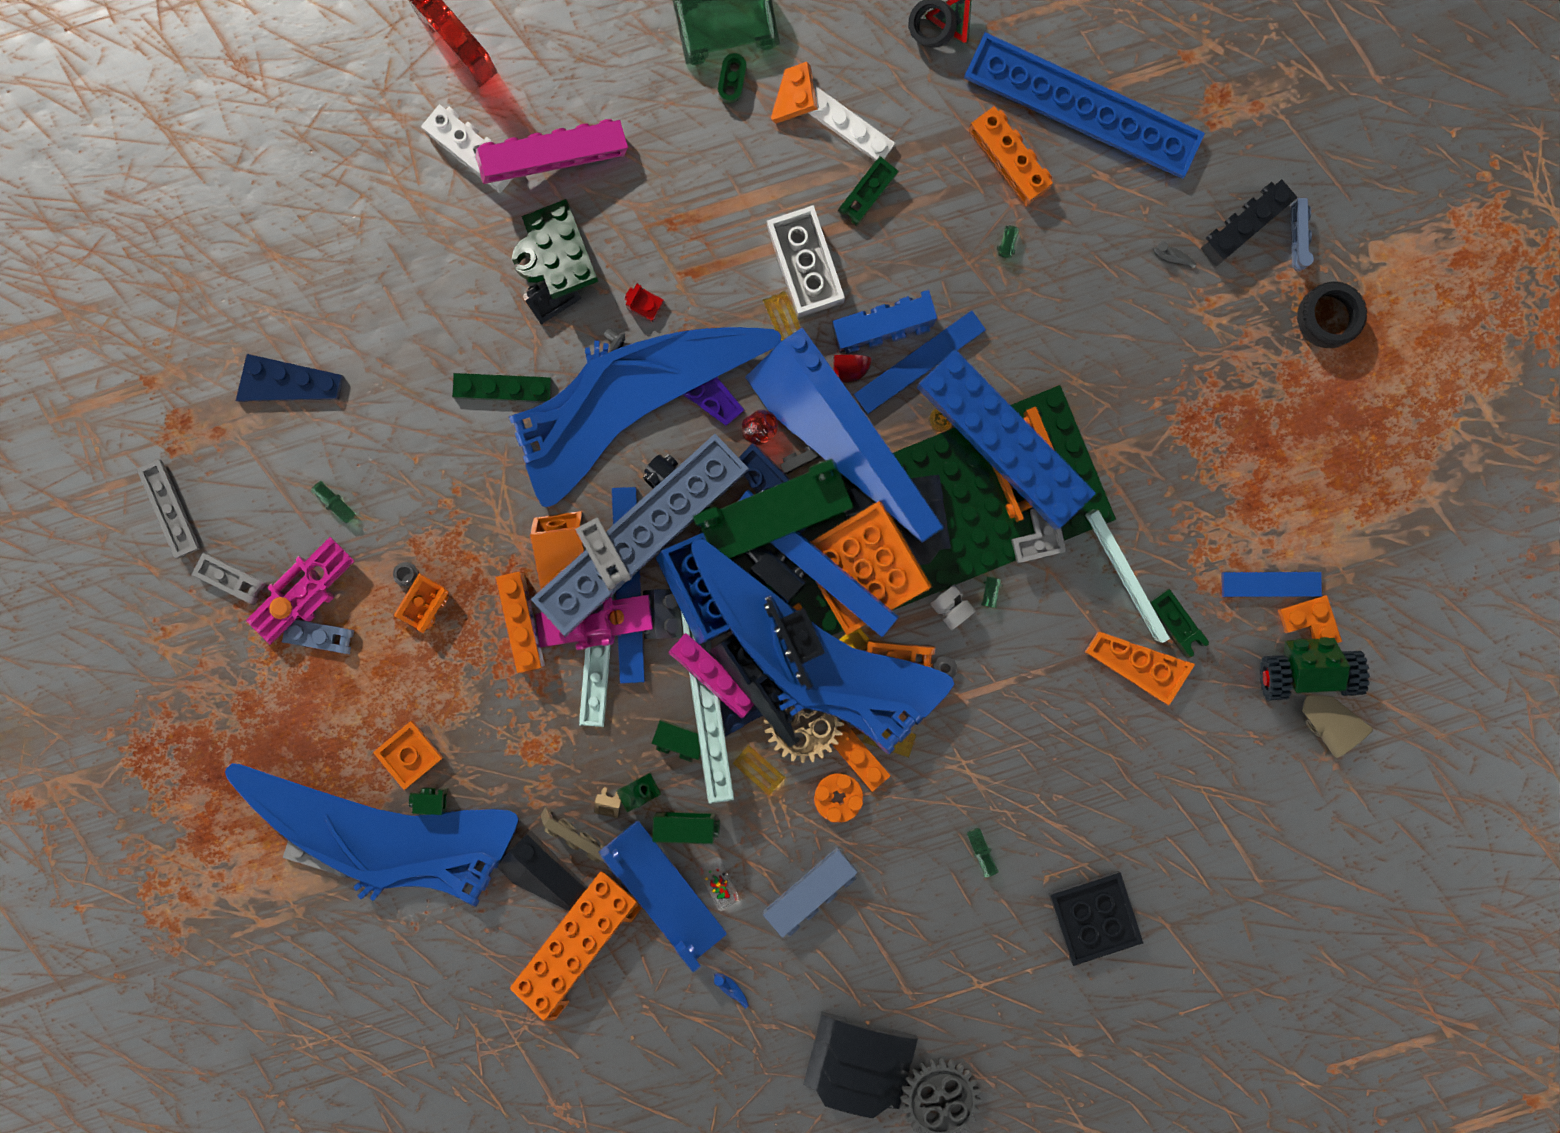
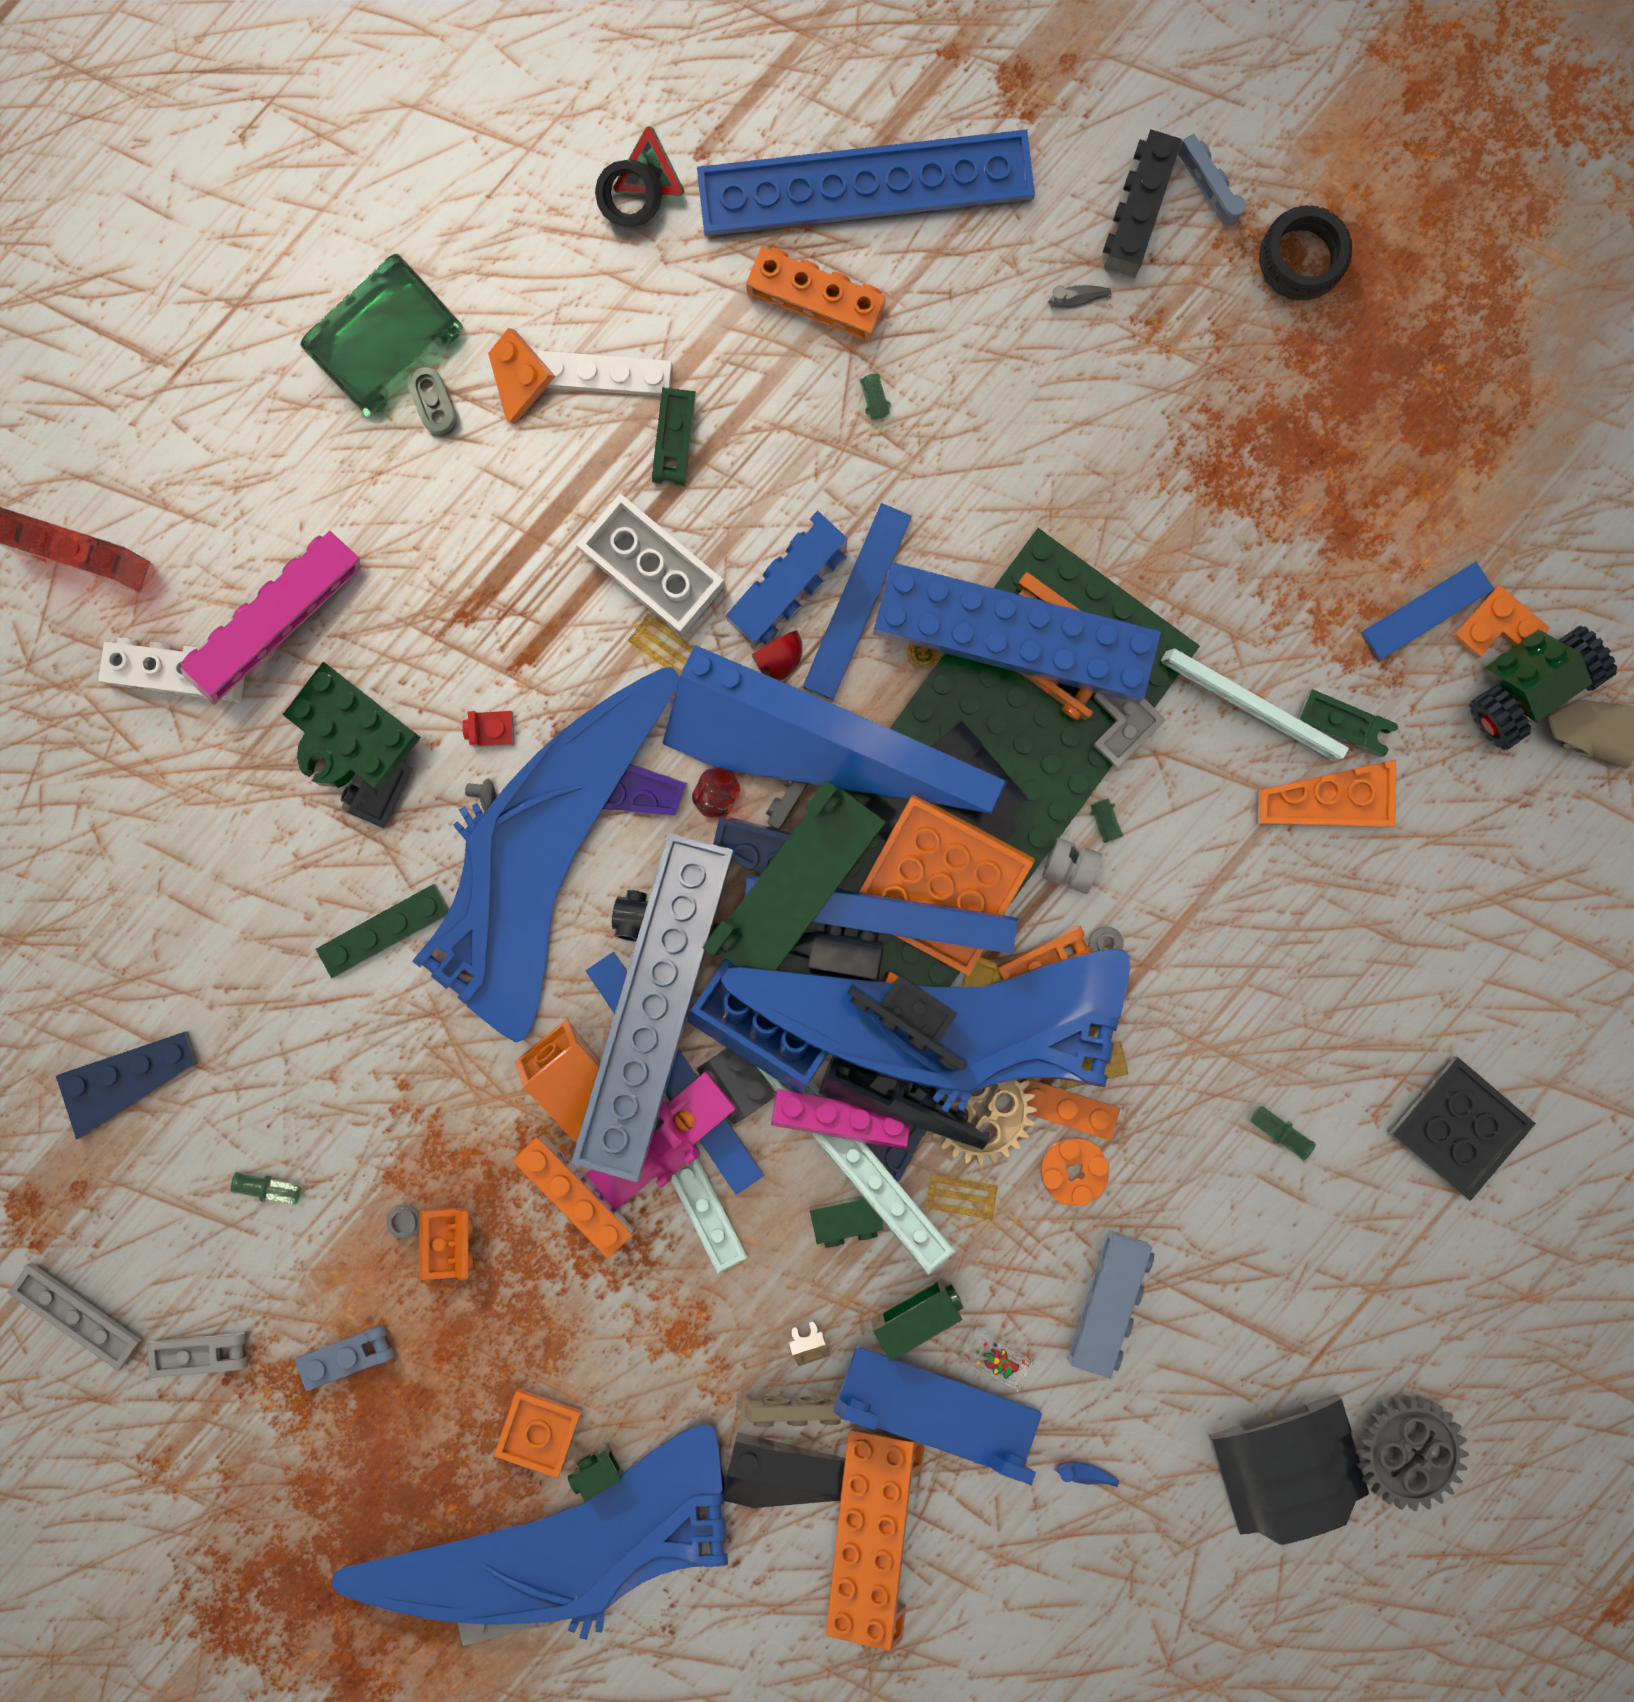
camera: 25 degrees left, 0 degrees up
dark pink piece [246,537,355,645] -> none
light grey plate [575,517,631,591] -> none
dark green brick [616,773,662,812] -> none

